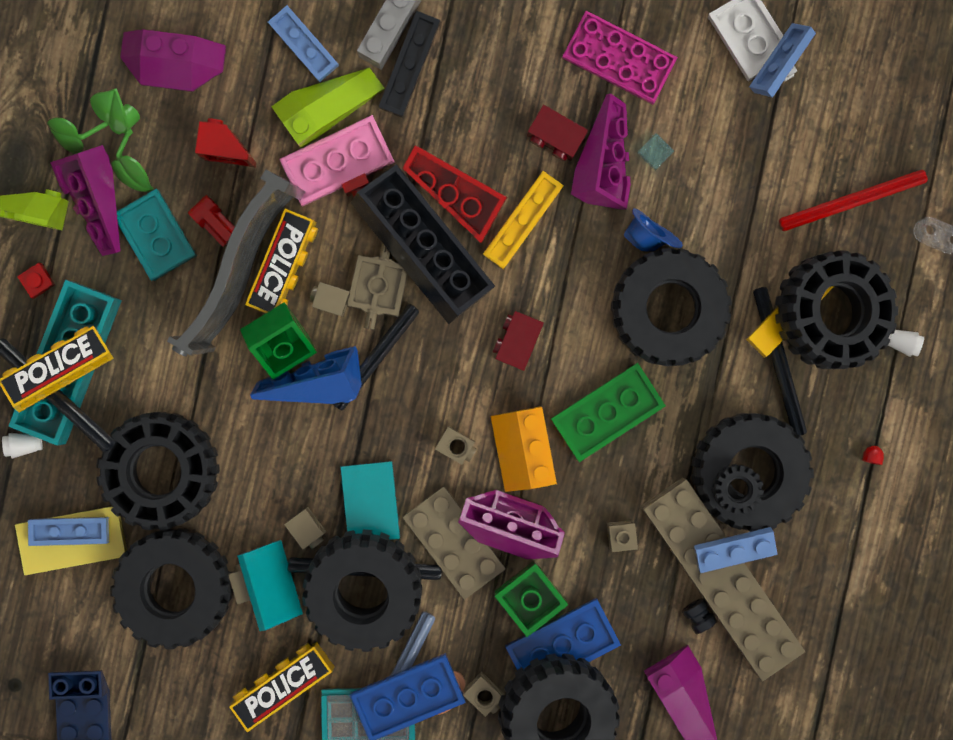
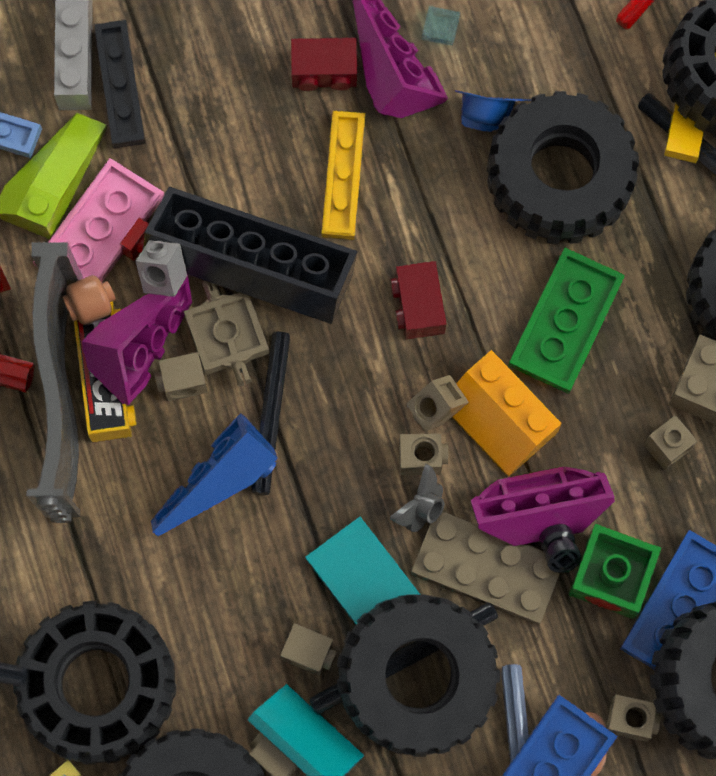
camera: 30 degrees left, 15 degrees down
green brick [240,302,317,379] -> none
red wedge [403,145,508,243] -> none
none -> nougat head [62,275,116,325]
none -> magenta wedge [82,274,192,405]
none -> light grey brick [136,240,187,297]
none -> dark grey animal [390,464,444,532]
none -> dark tan brick [406,375,469,431]
none -> black wheel [539,524,581,573]

